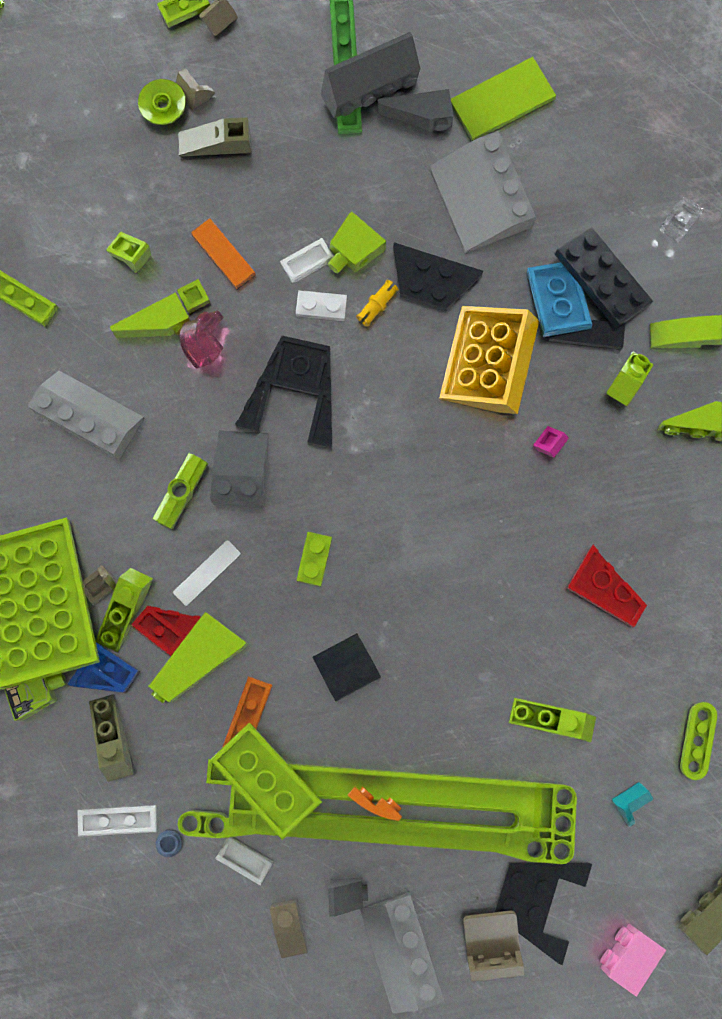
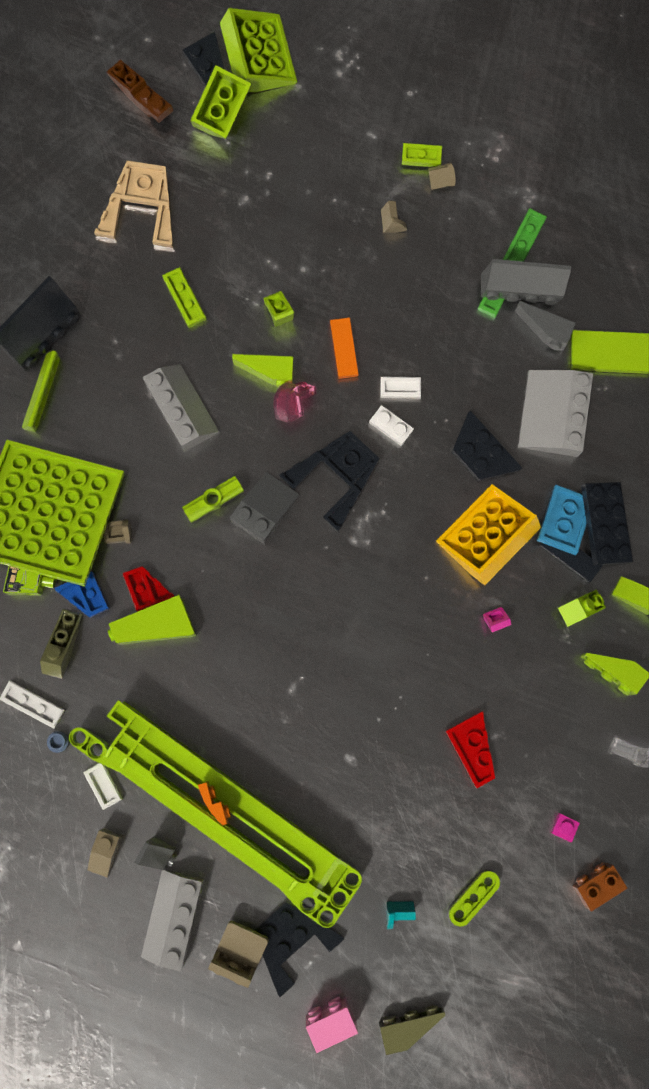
camera: 25 degrees right, 0 degrees up
lime slope [95,568,153,653] -> none
lime dish [138,79,186,125] -> none
white sticker [173,540,241,606] -> none
lime plate [177,279,211,313] -> none
olive slope [178,117,251,156] -> none
lime tile [210,723,322,840] -> none
orange tile [222,676,273,748] -> none
lime plate [296,532,332,587] -> none
black slope [312,633,381,702] -> none
lime torso [327,211,386,274] -> none
yellow pin [356,280,399,327] -> none
lime slope [509,698,596,742] -> none

